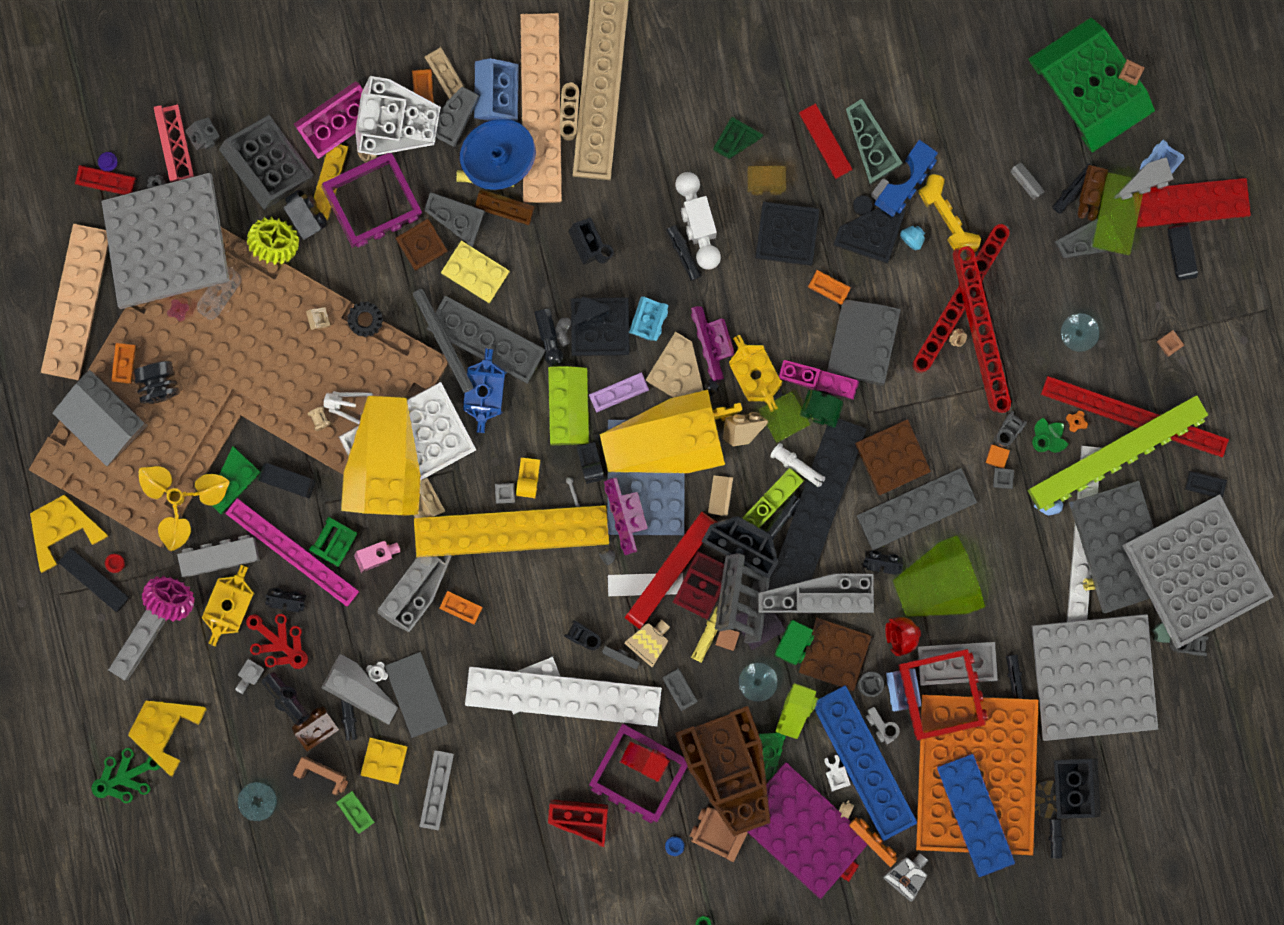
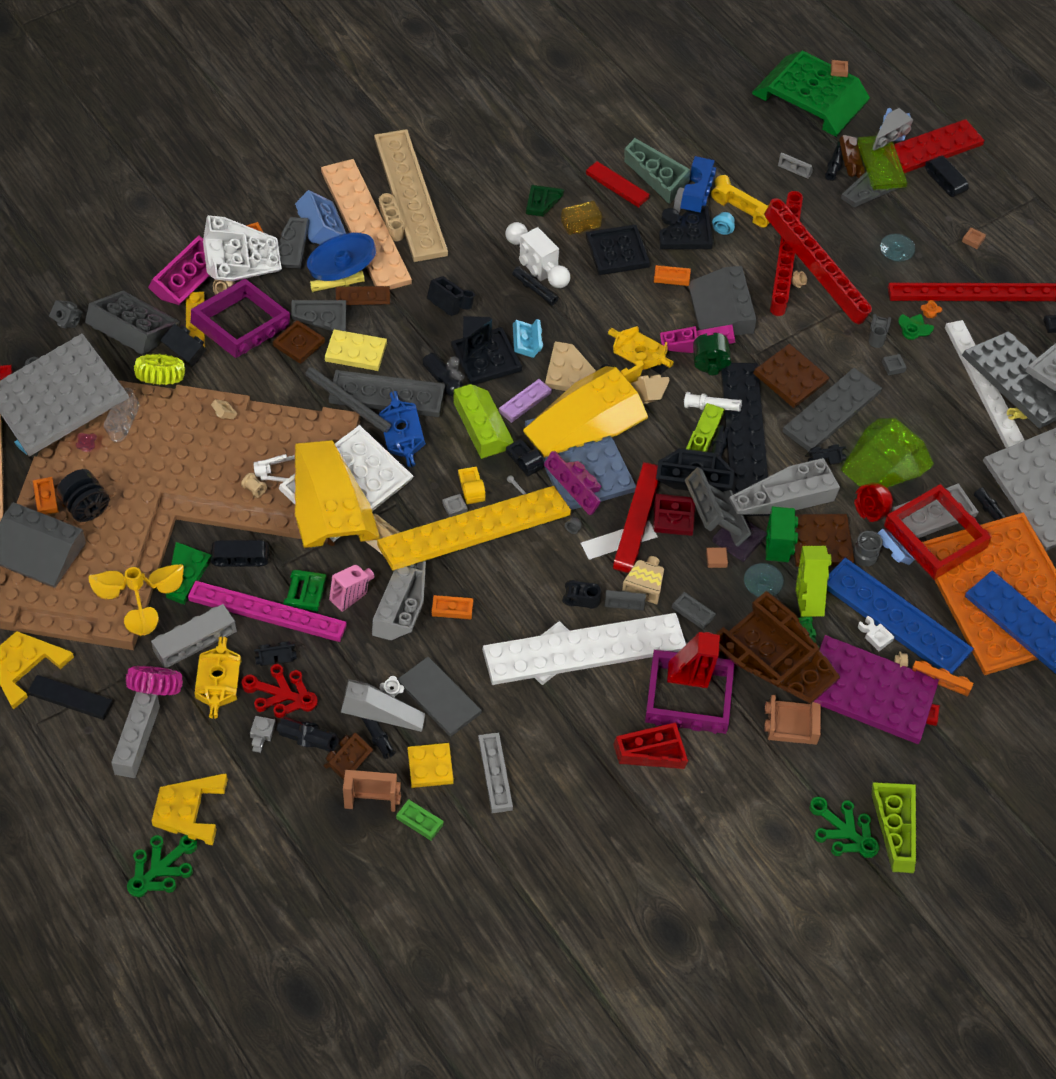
camera: 20 degrees left, 30 degrees down
red tile [105,554,125,573] -> none
coral fence [154,105,194,183] -> none
clear light blue plate [238,782,277,821] -> none
black tyre [347,301,383,337] -> none
tan tile [425,47,464,99] -> none
blue tile [665,836,684,856] -> none
magenta bracket [691,306,735,381] -> none
light yellow pin [691,606,718,663] -> none
tan panel [708,475,733,516] -> none
clear neon green tile [758,392,810,443] -> none
light grey plate [866,707,900,744] -> none
torso [882,853,928,902] -> none
orange tile [985,445,1010,469] -> none
lime brick [1027,396,1208,511] -> none
light blue arm [1033,500,1063,516] -> none

